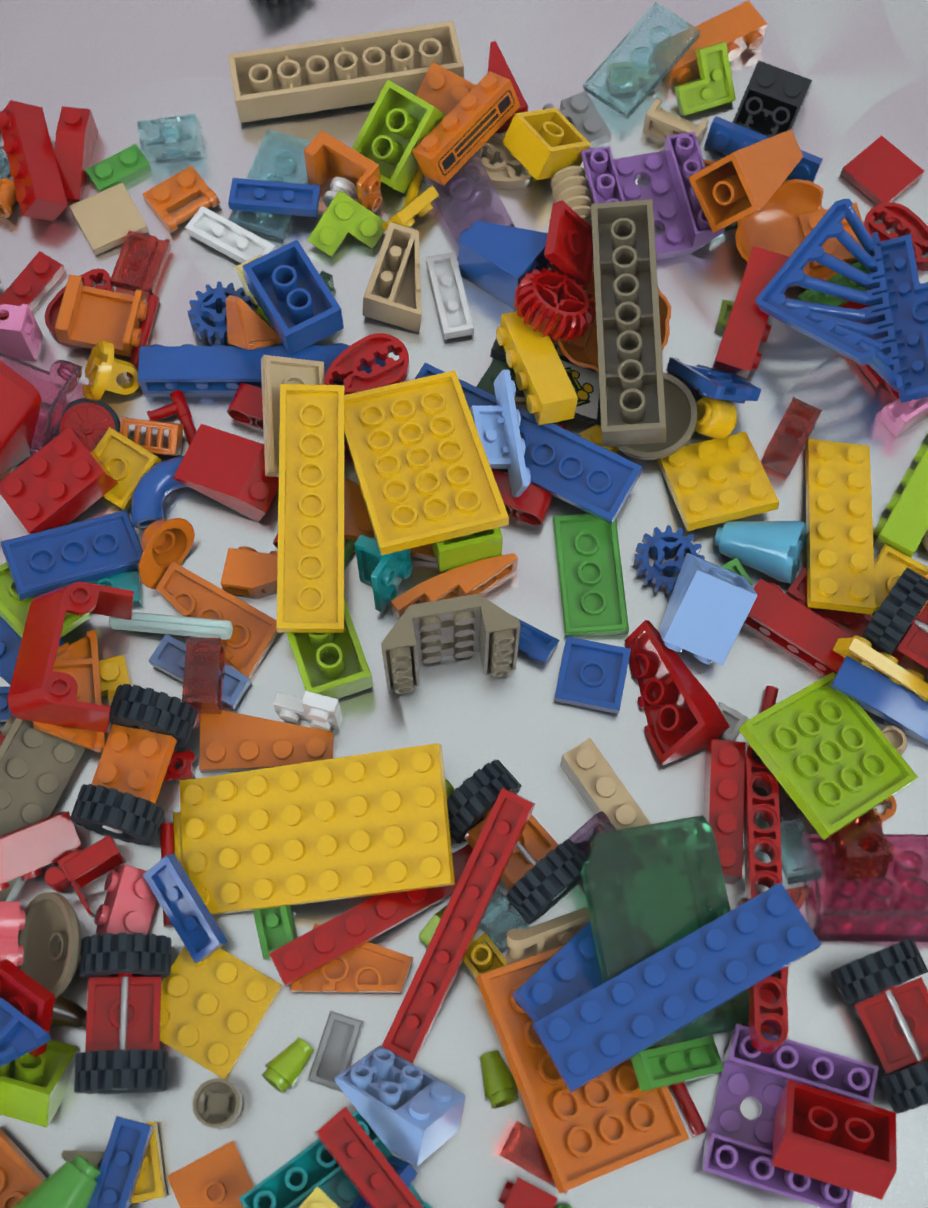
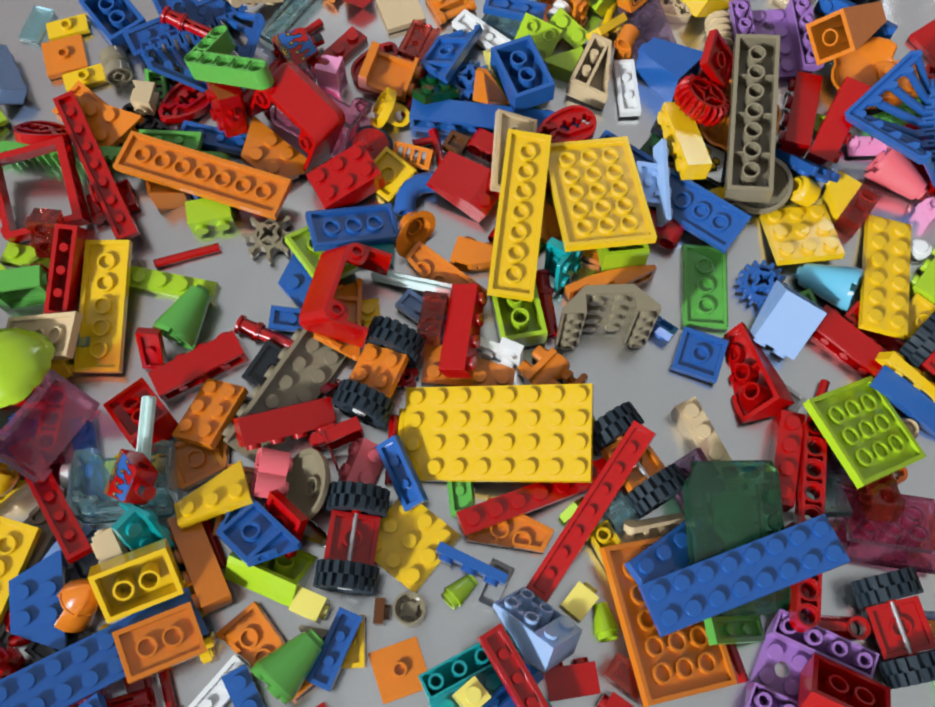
camera: 10 degrees right, 0 degrees up
none -> light yellow brick [288,586,331,624]
none -> dark red tile [320,379,341,399]
none -> reddish brown plate [373,597,391,626]
none -> dark green plate [412,74,459,105]
none -> blue wing [420,25,483,83]
none -> blue plate [436,541,509,588]
none -> red brick [438,283,487,378]
none -> reddish brown plate [442,129,470,156]
none -> lime hinge [514,12,563,61]
none -> orange hips [517,345,588,385]
none -> red pin [535,269,558,338]
none -> red brick [543,657,601,702]
none -> lime slope [544,47,584,83]
none -> light yellow brick [559,581,599,624]
none -> orange piece [613,24,640,60]
none -> red brick [777,71,823,157]
none -> red piece [817,615,871,641]
none -> yellow slope [821,170,862,224]
none -> bright pink hinge [846,135,890,157]
none -> coral cone [863,146,927,200]
none -> white plate [911,239,932,260]

